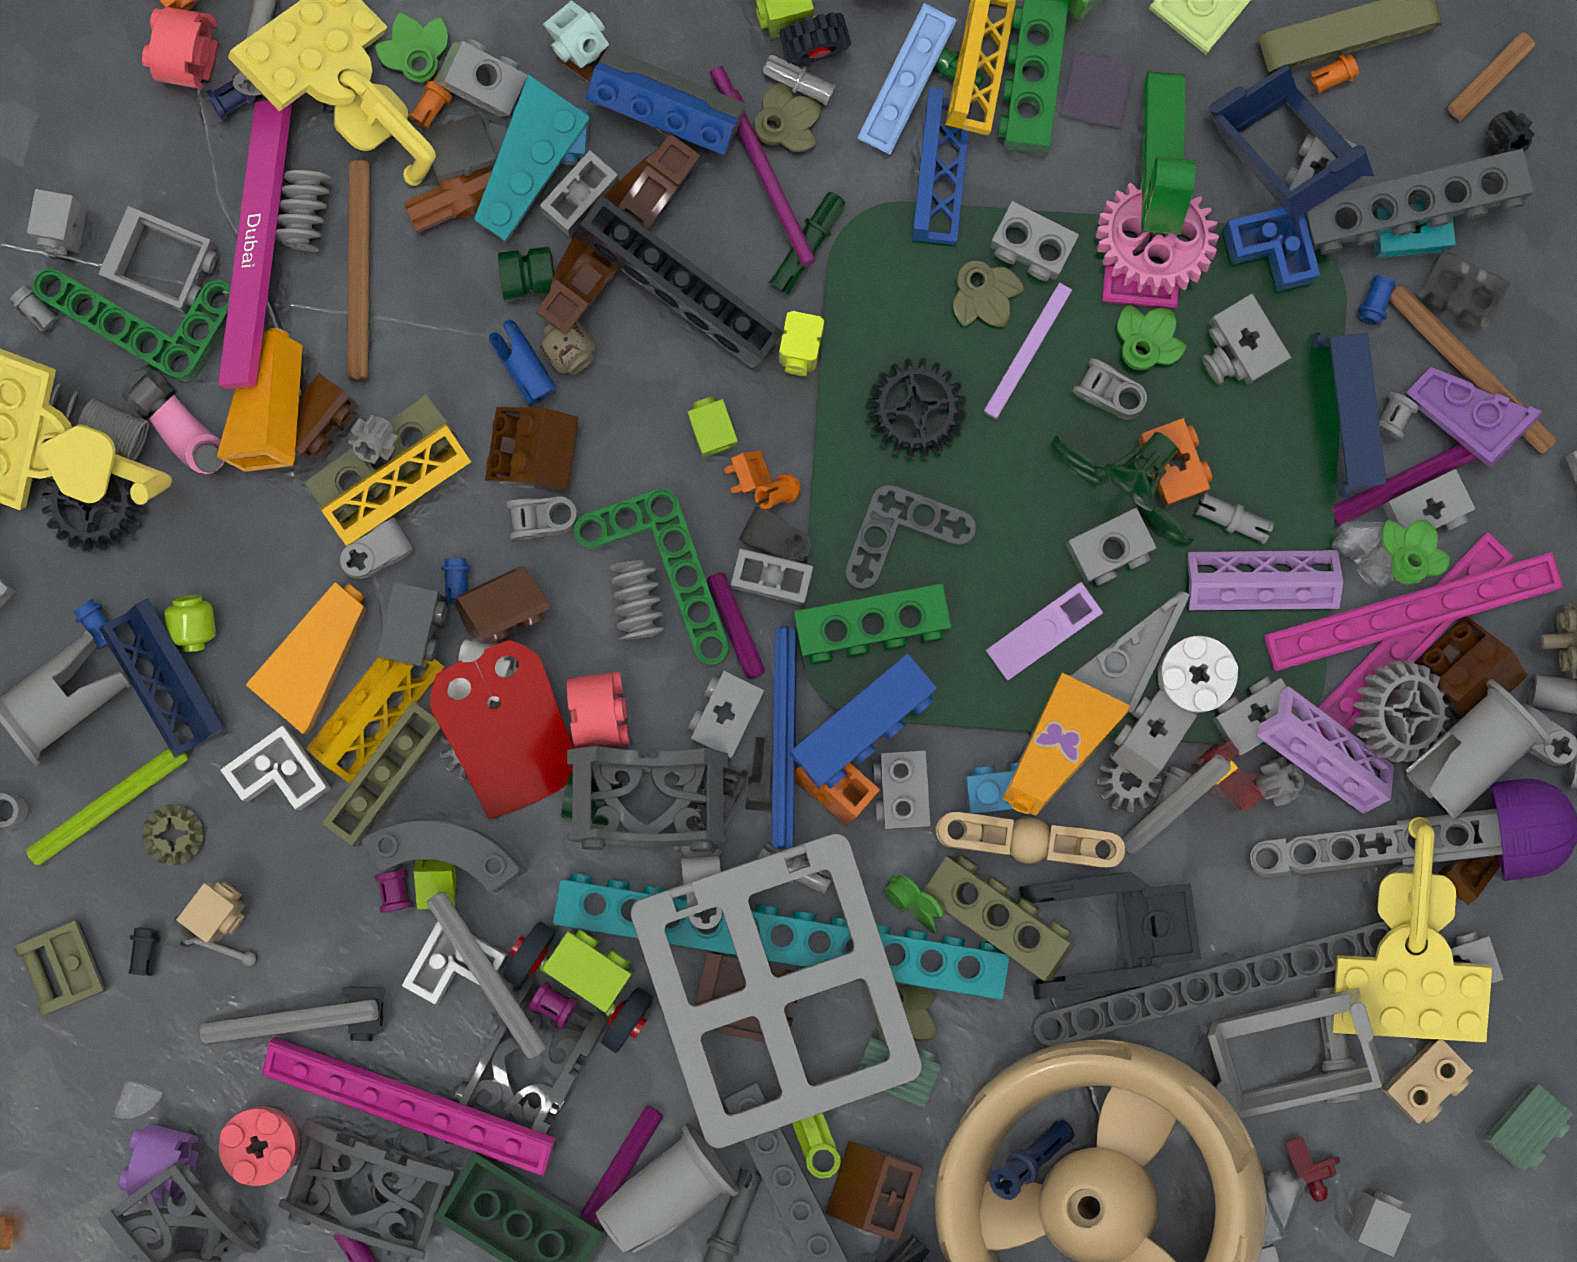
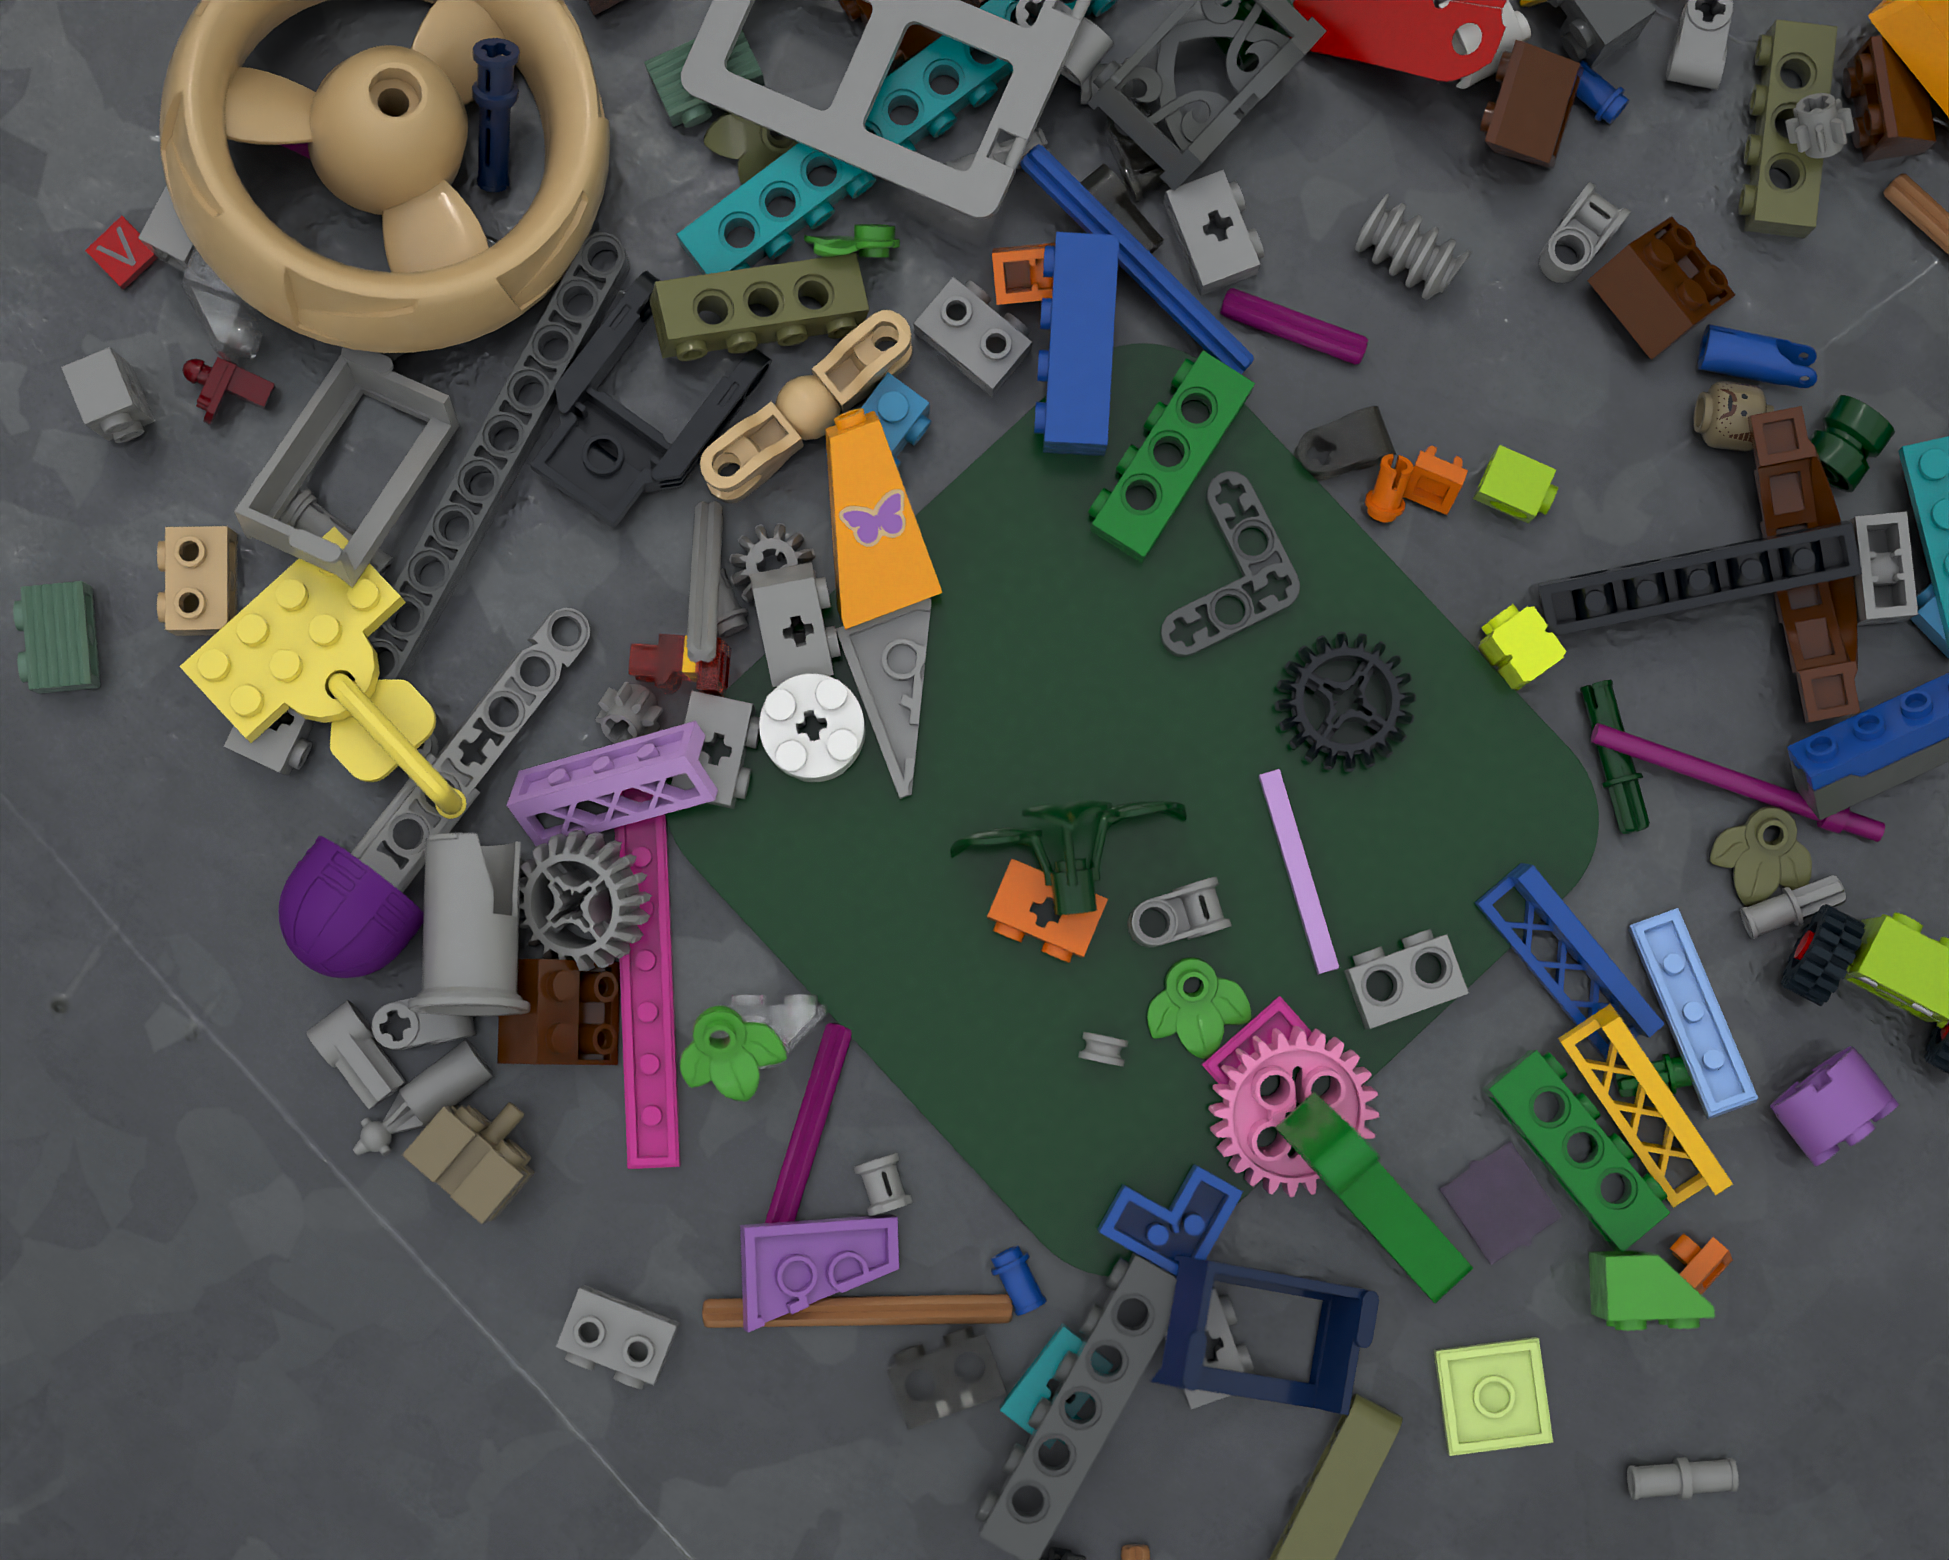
camera: 135 degrees right, 0 degrees up
yellow fence [320,424,471,547] -> none
coral brick [567,671,630,749] -> none
green beam [574,489,729,667] -> none
light grey brick [731,549,813,606] -> none
olive plate [953,260,1024,328] -> none
lavender slope [985,582,1103,681] -> none
light grey brick [1066,507,1156,586] -> none
lavender fence [1187,550,1343,610] -> none
light grey pin [1195,492,1274,544] -> none
light grey brick [1209,294,1291,386] -> none
dark pink tile [1263,552,1563,672] -> none
orange pin [1309,54,1360,94] -> none
dark blue piece [1311,332,1387,497] -> none
light grey brick [1382,469,1475,531] -> none
reddish brown slope [1437,834,1500,905] -> none

